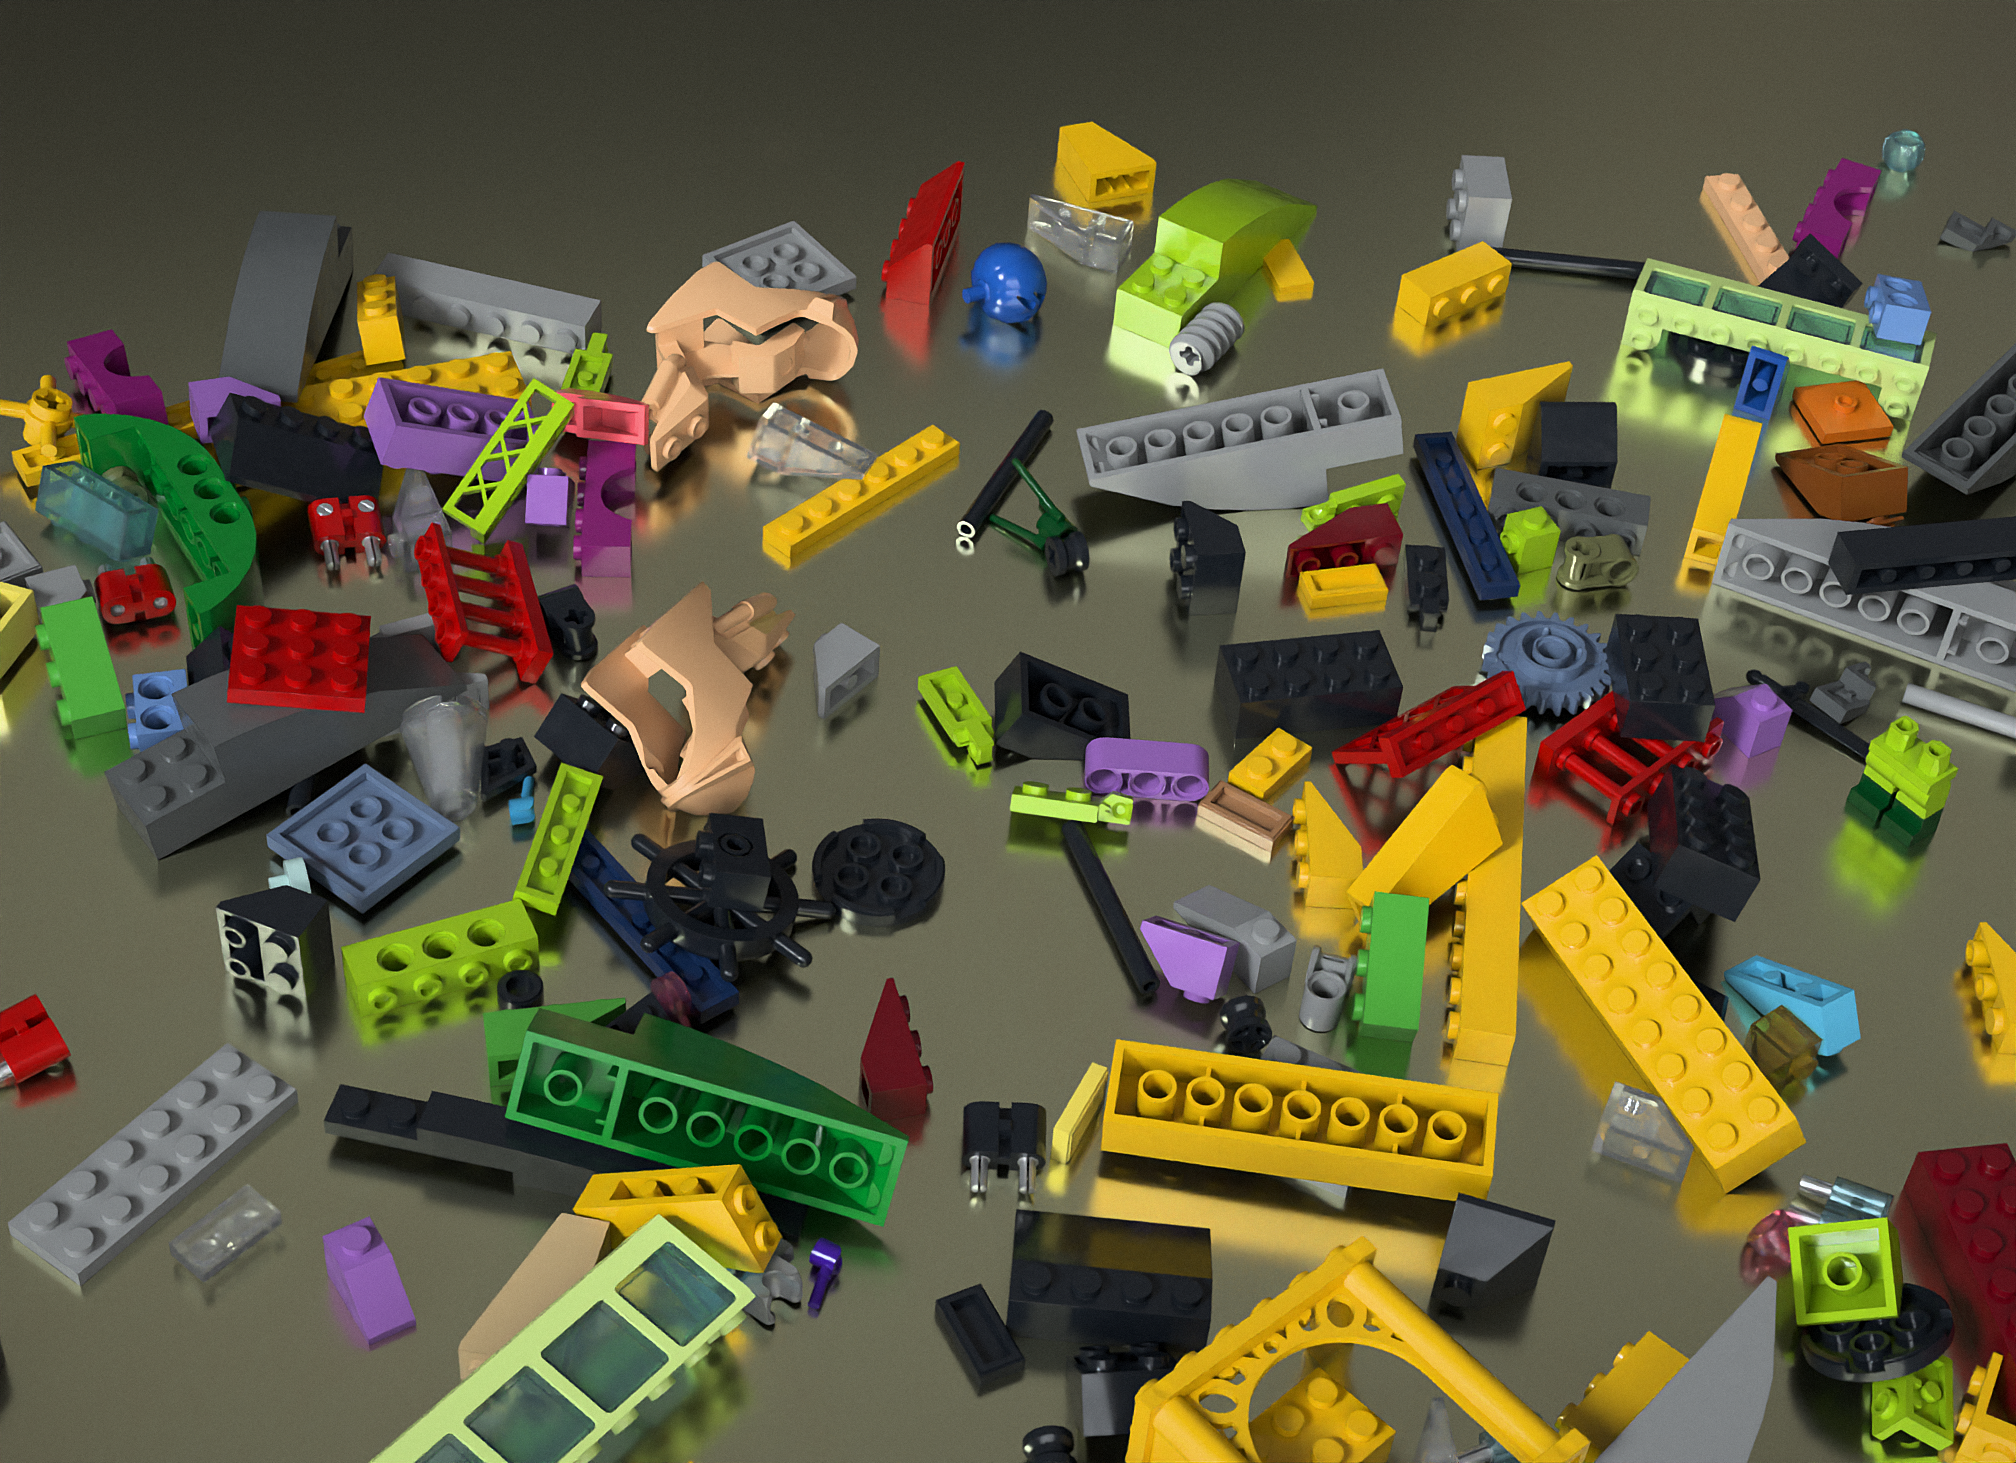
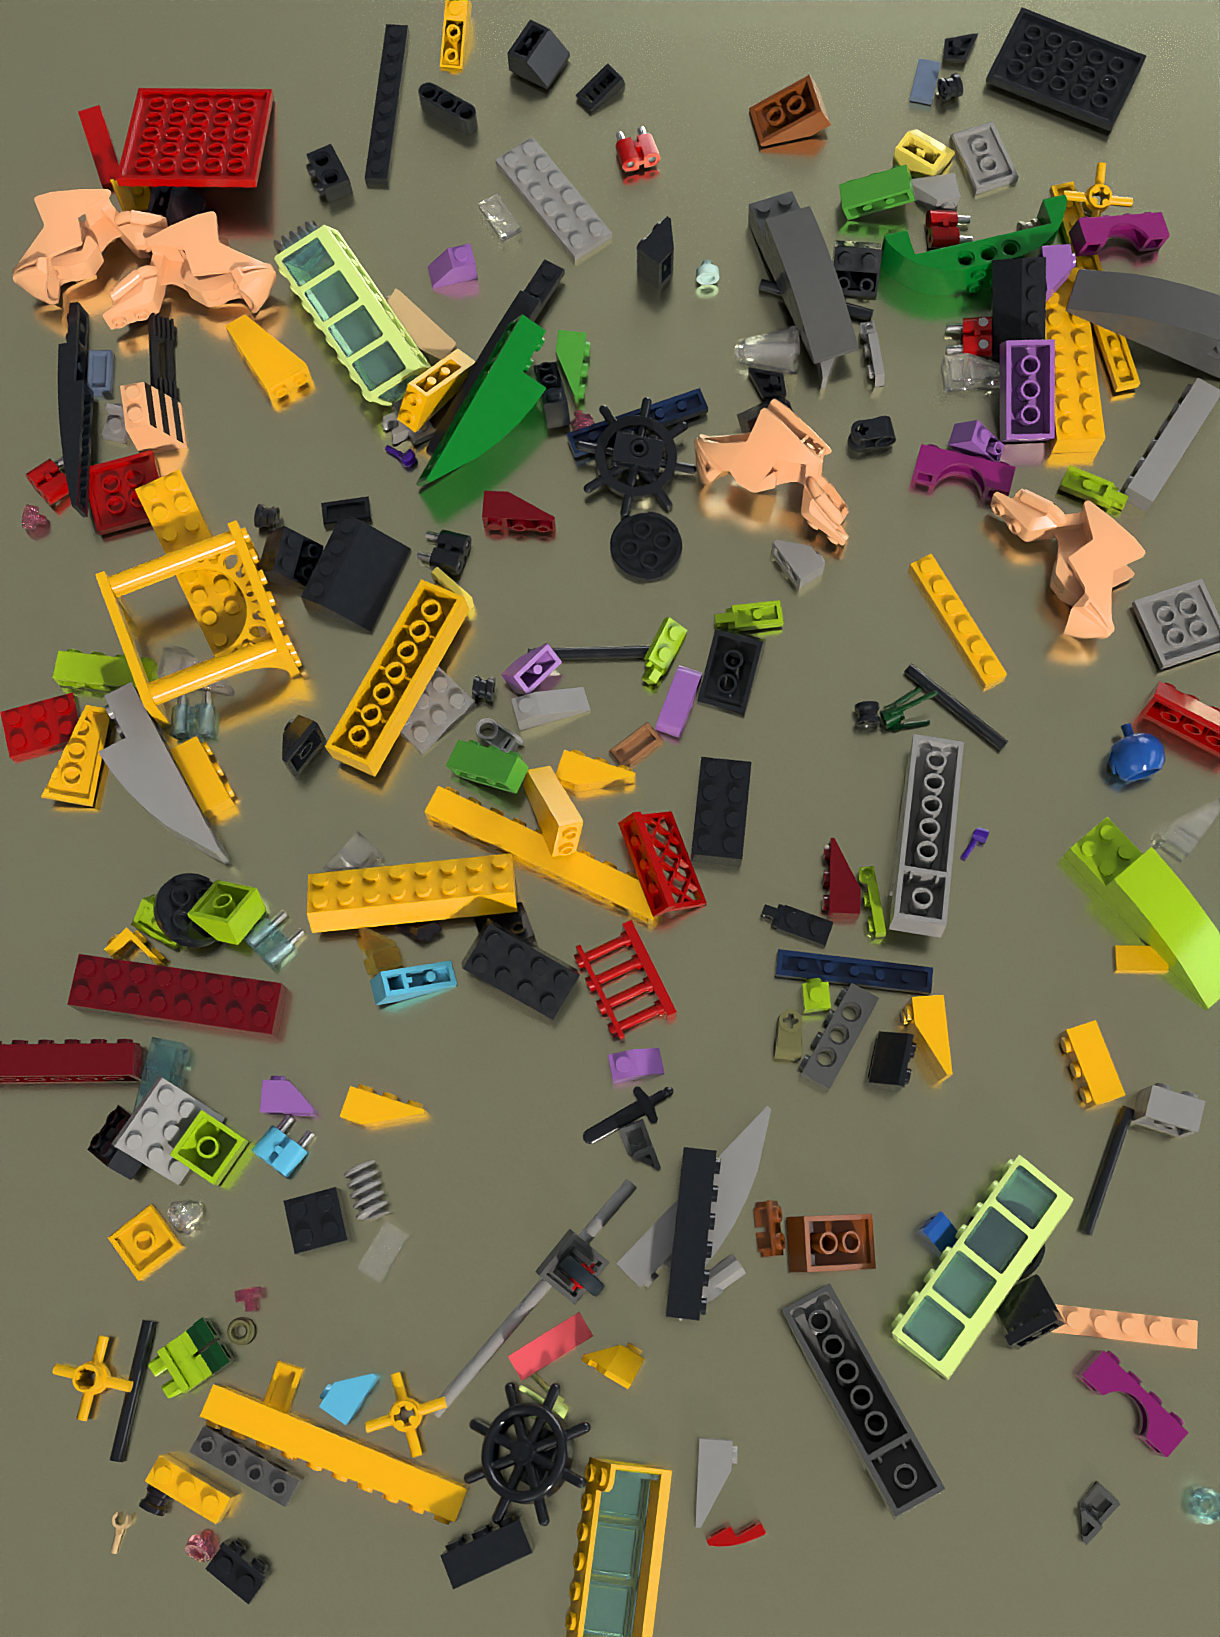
camera: 115 degrees right, 30 degrees up
clear light blue brick [35,461,159,562] -> none
medium blue brick [125,669,188,752] -> none
red plate [227,605,371,713] -> none
sand blue plate [266,763,461,914] -> none
lime brick [341,898,540,1017] -> none
yellow brick [357,274,406,365] -> none
red fence [414,522,554,684] -> none
lime fence [442,378,575,544] -> none
black tile [497,970,544,1010] -> none
dark azure hand [508,776,536,825] -> none
lime fence [512,762,603,915] -> none
coral slope [552,388,649,445] -> none
clear slope [746,402,879,480] -> none
light grey piece [1169,302,1245,376] -> none
black slope [1169,501,1246,616] -> none
yellow plate [1227,728,1313,802] -> none
yellow tile [1298,563,1388,609] -> none
sand blue gear [1481,611,1611,716] -> none
black brick [1606,614,1715,742] -> none
yellow slope [1684,414,1763,566] -> none
clear pink tile [1747,1209,1798,1261] -> none
orange plate [1792,380,1894,444] -> none
lime hips [1847,716,1959,848] -> none
medium blue brick [1864,274,1931,346] -> none

